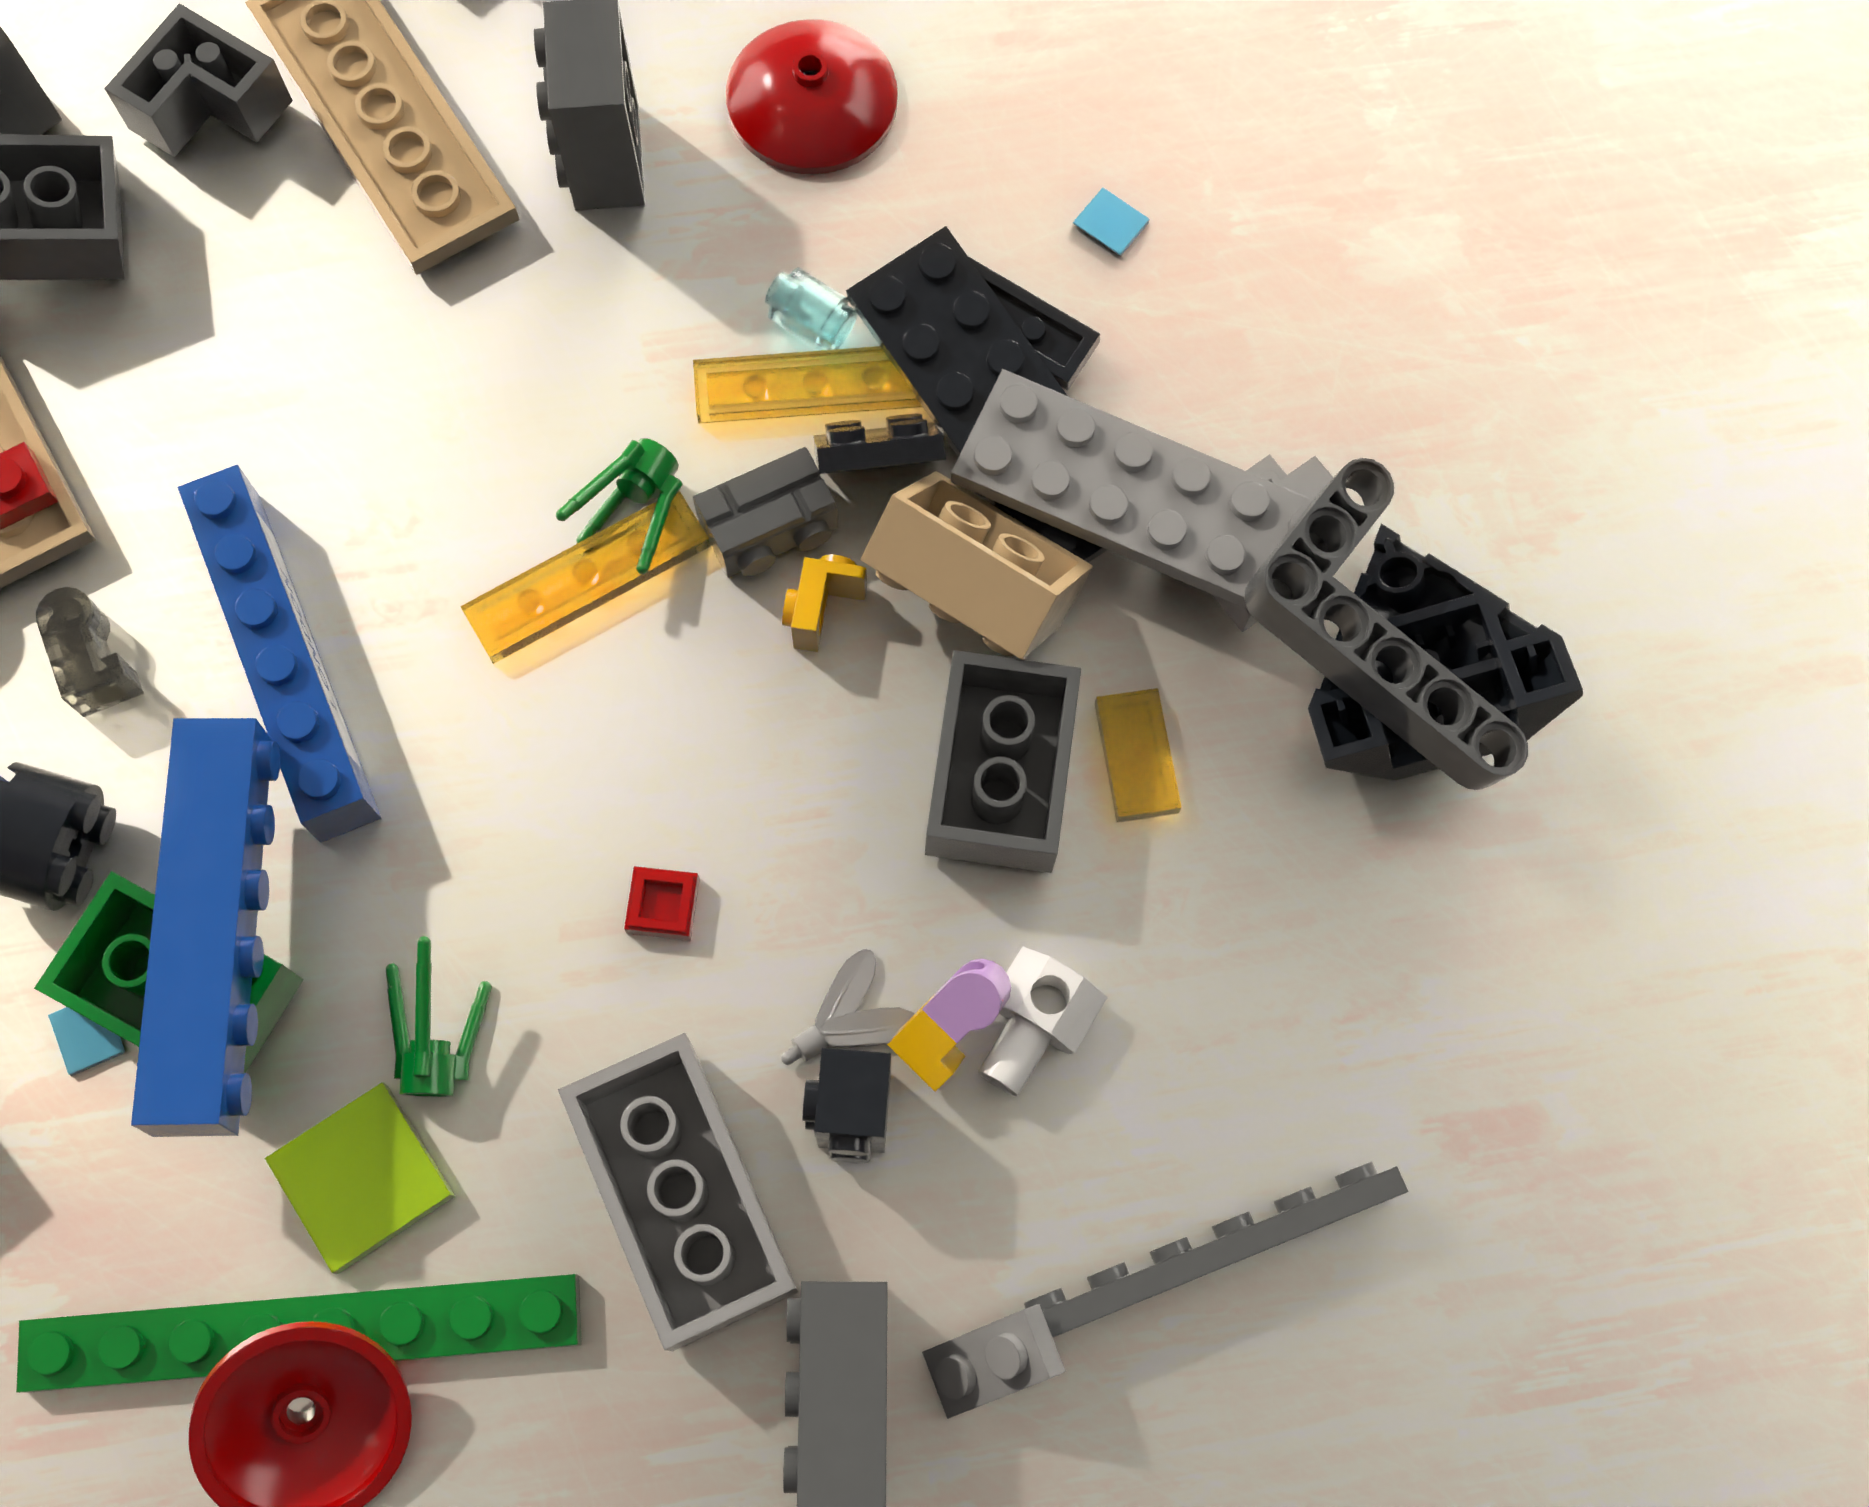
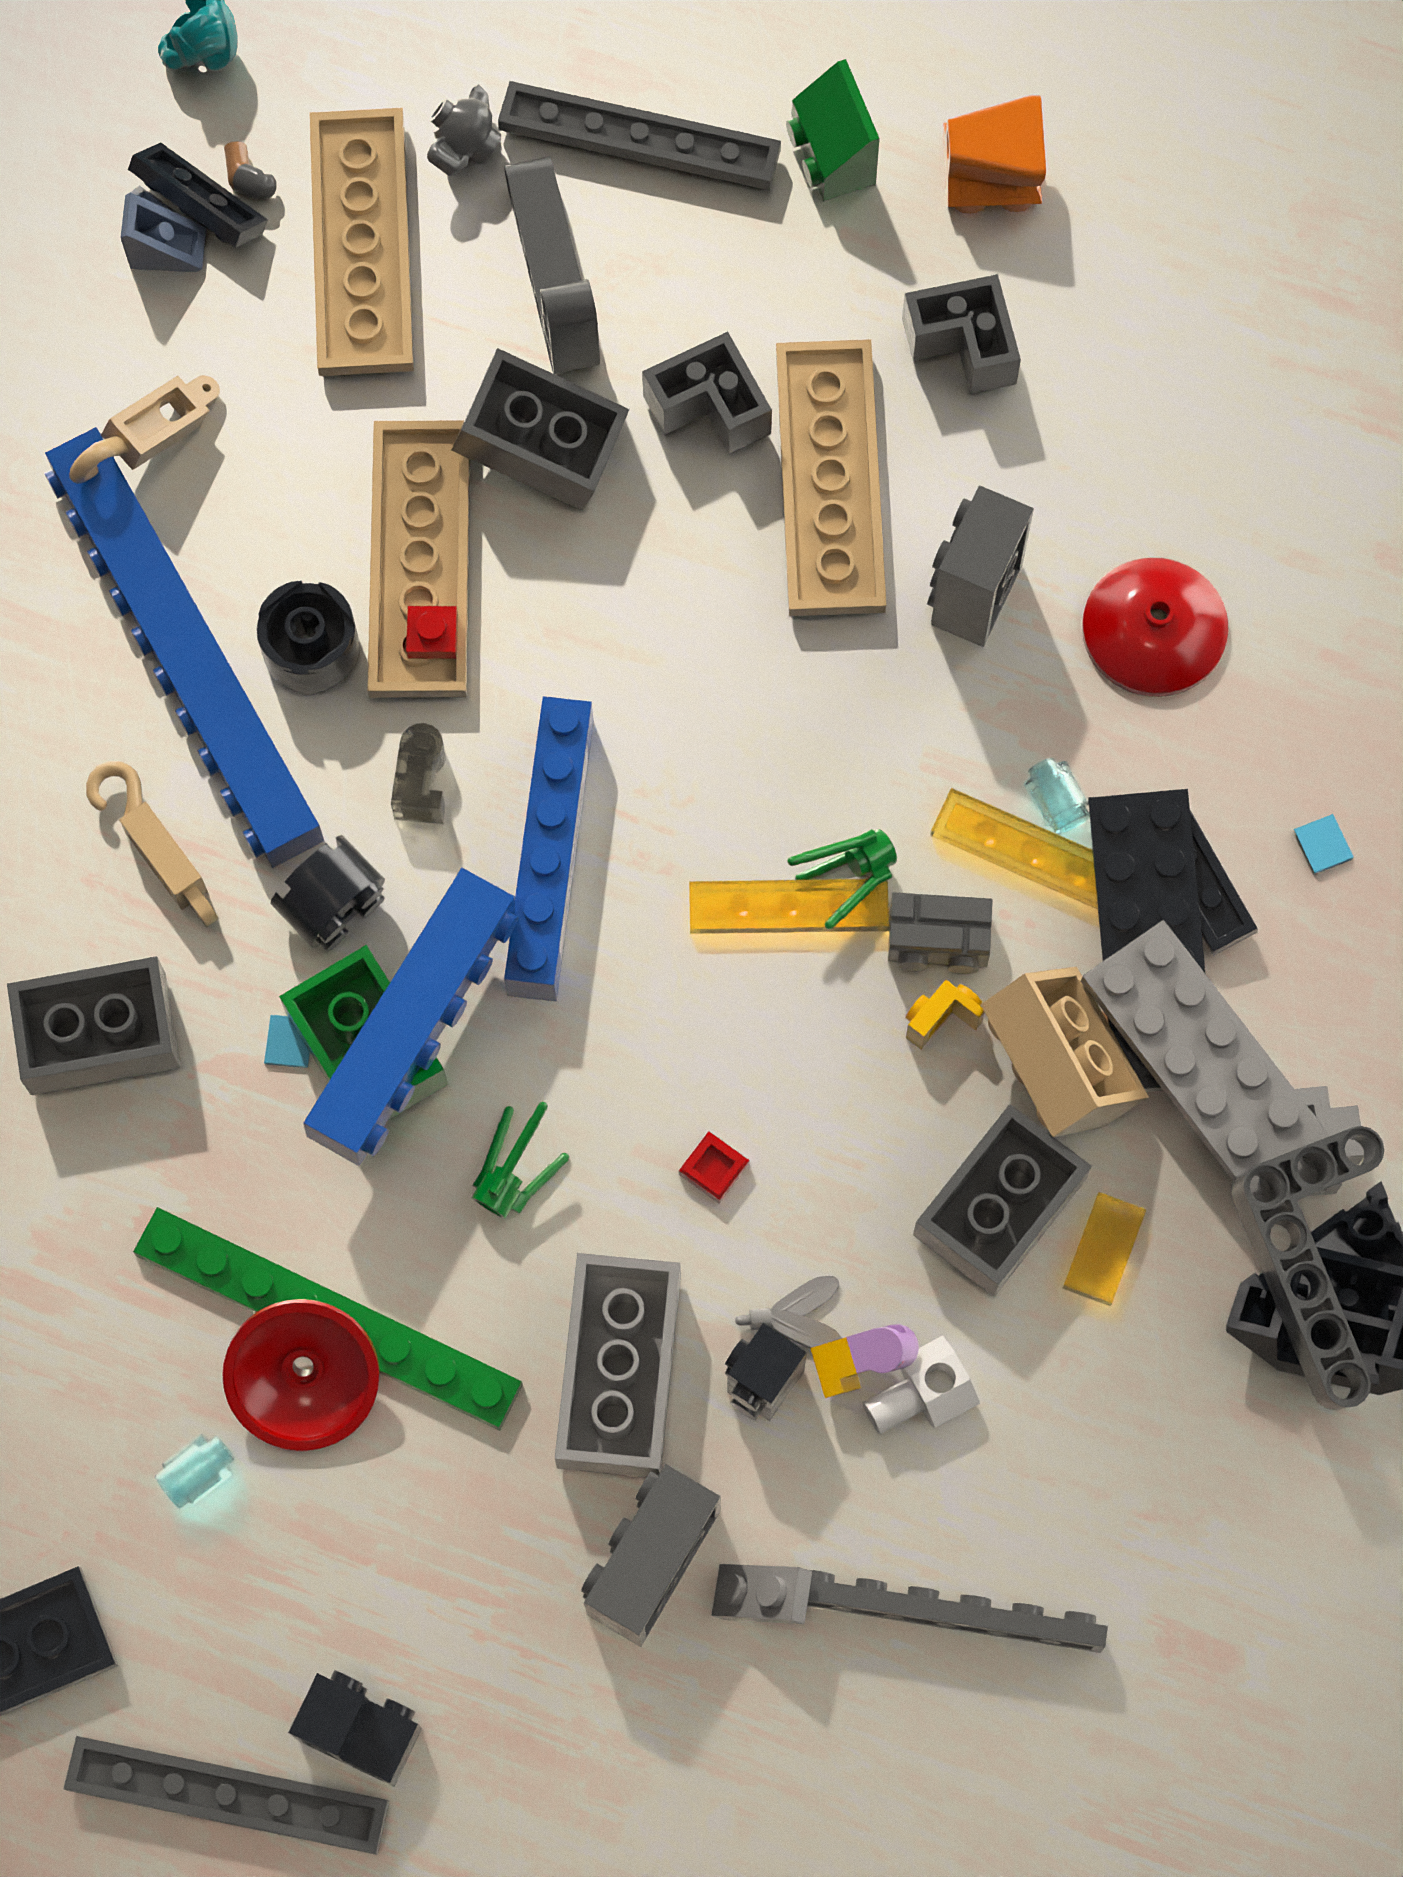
camera: 35 degrees right, 0 degrees up
lime tile [264,1082,455,1274] -> none
black plate [813,414,946,474] -> none

